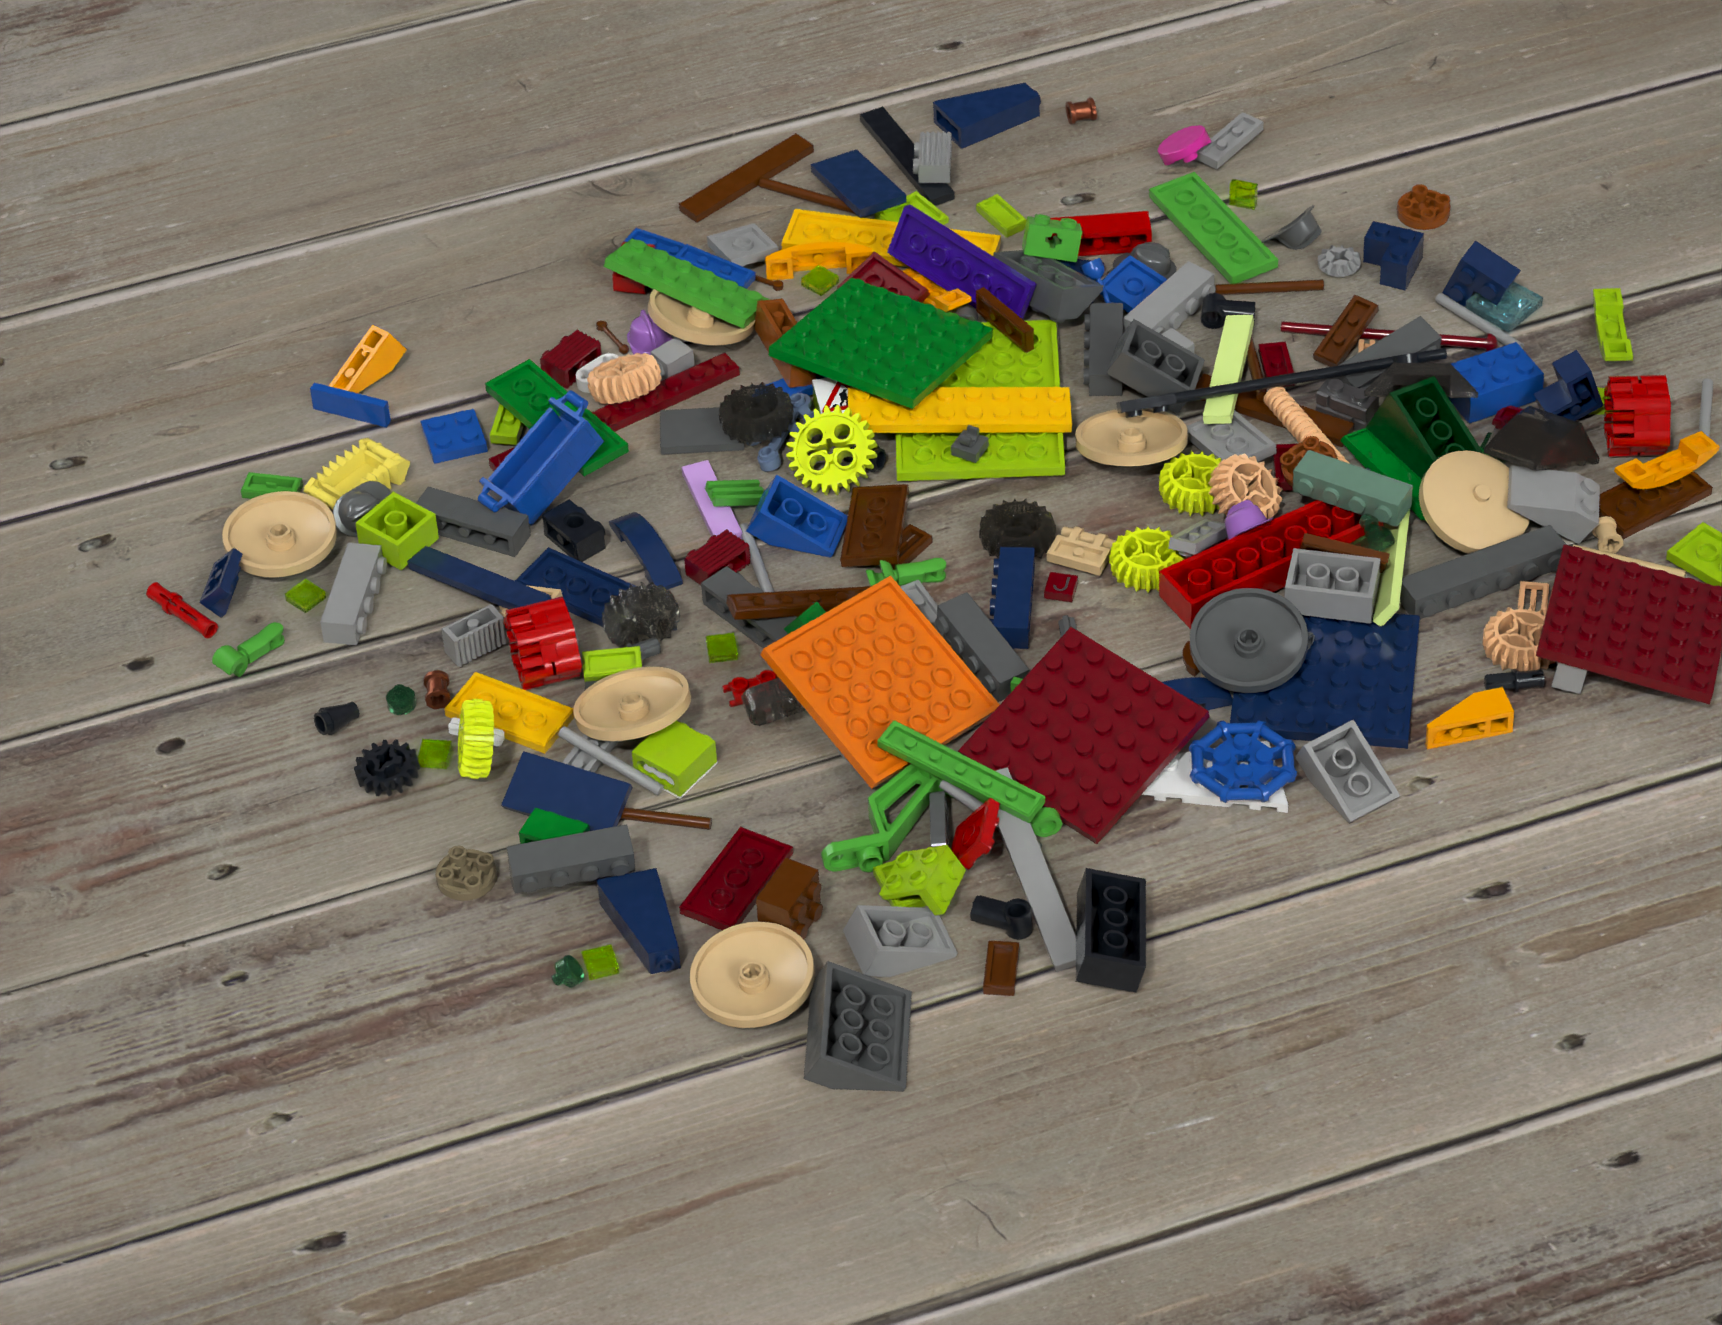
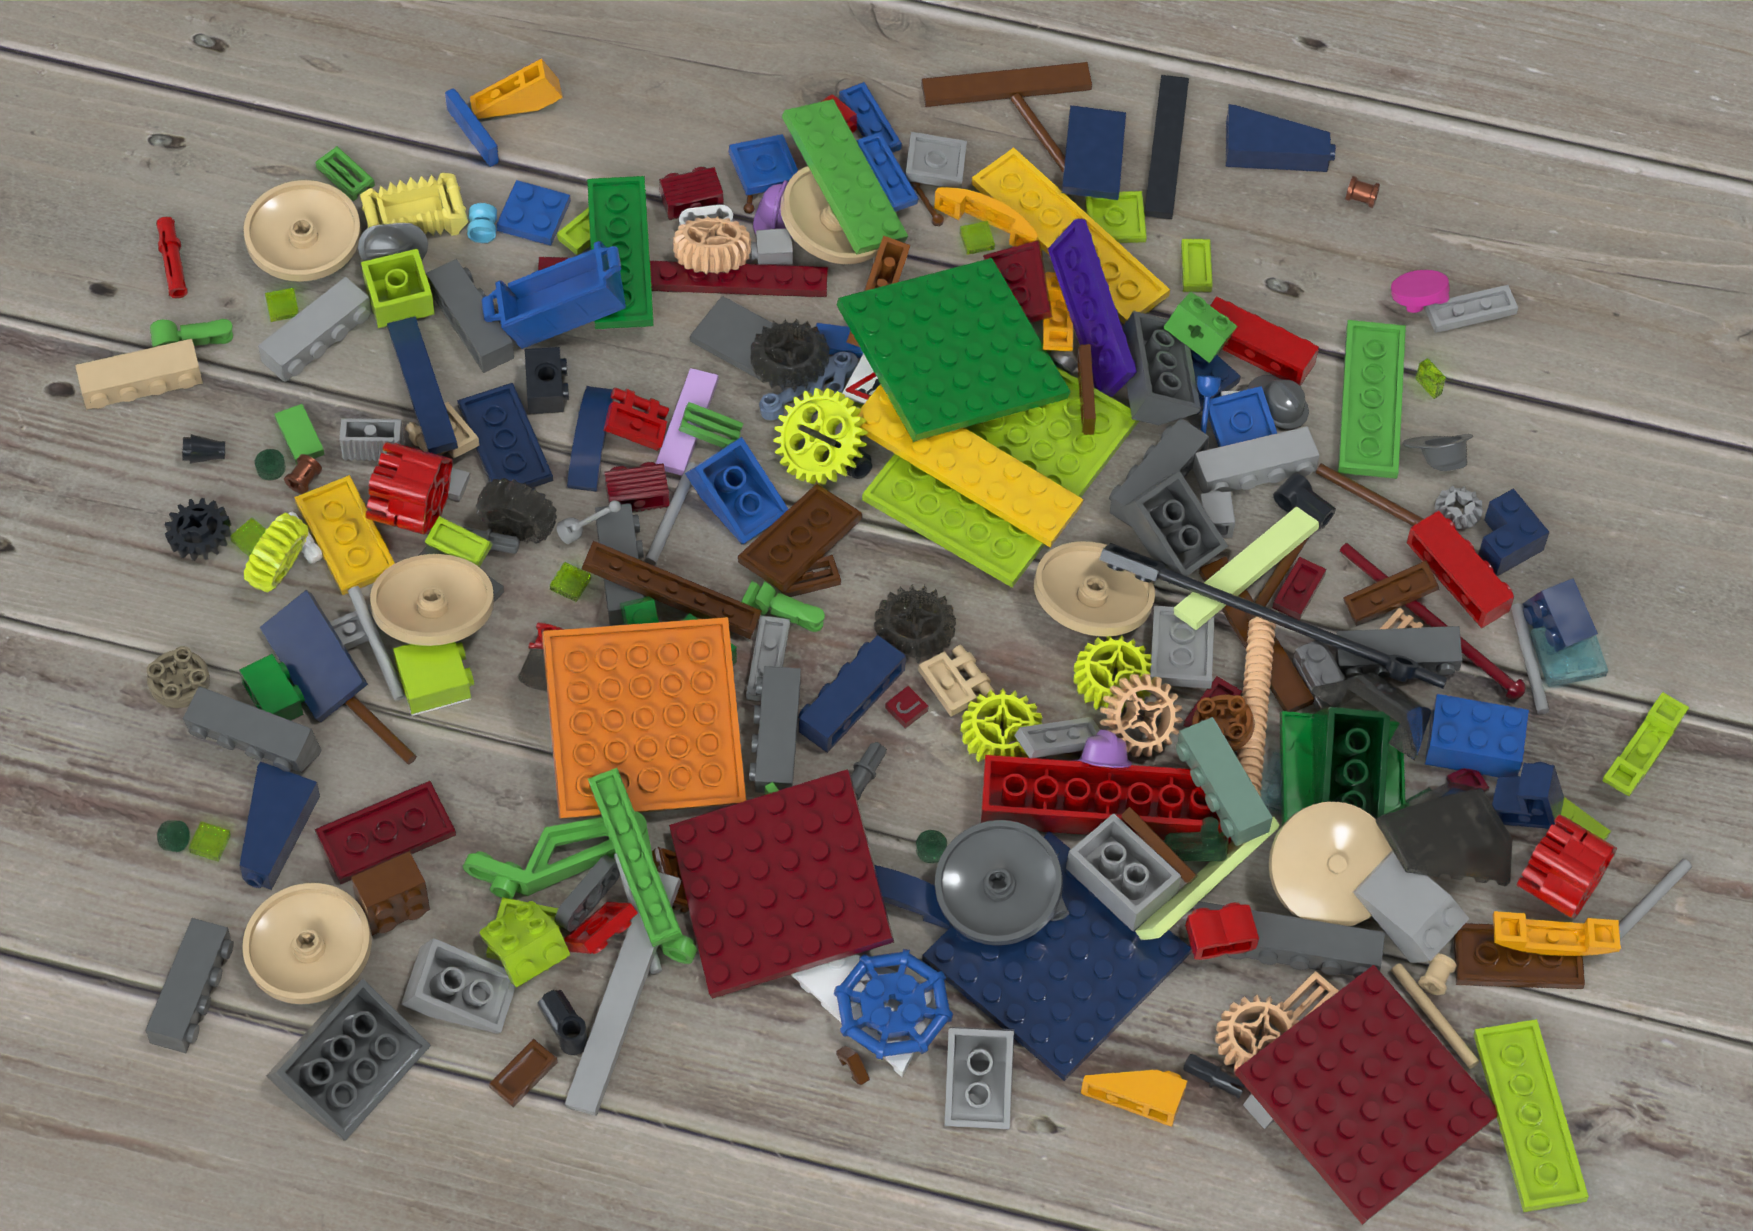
camera: 30 degrees right, 15 degrees up
dark blue bracket [199,548,243,618] -> none
light grey brick [913,131,952,183] -> none
dark grey tile [951,425,989,463] -> none
black brick [1076,868,1146,993] -> none
dark orange tile [1397,184,1450,230] -> none
none -> tan brick [75,339,203,410]
none -> dark grey brick [145,918,234,1053]
none -> bright green tile [274,404,325,464]
none -> medium azure wheel [467,203,497,243]
none -> light grey hinge [557,500,621,544]
none -> red plate [603,387,669,451]
none -> blue plate [728,134,798,196]
none -> reddish brown tile [836,1046,870,1085]
none -> clear green tile [916,830,947,863]
none -> red brick [1185,902,1259,960]
none -> red brick [1407,510,1514,629]

